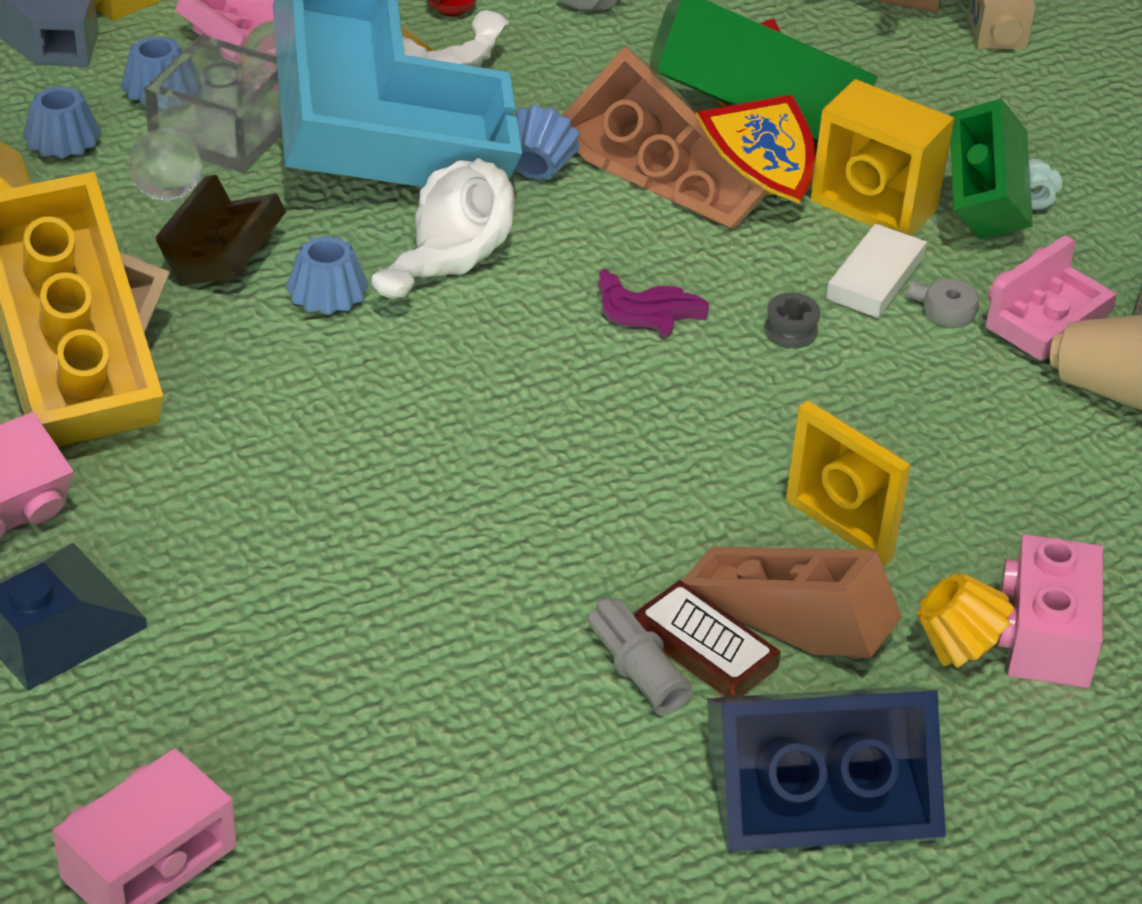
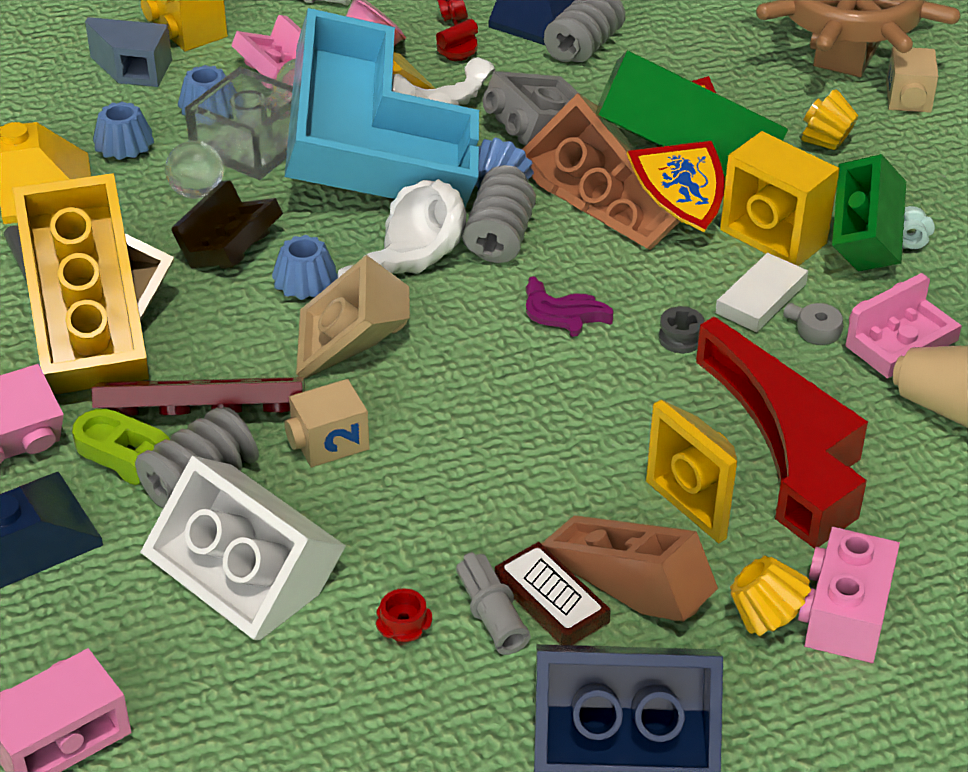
camera: 10 degrees right, 0 degrees up
none -> lime plate [72,409,170,485]
none -> dark red plate [91,377,305,416]
none -> light grey piece [135,407,259,508]
none -> white slope [140,456,346,640]
none -> tan brick [284,379,370,468]
none -> tan slope [296,255,410,379]
none -> red plate [376,588,433,642]
none -> light grey piece [461,165,536,263]
none -> light grey plate [482,71,581,146]
none -> red arch [696,316,868,549]
none -> yellow piece [801,89,859,150]

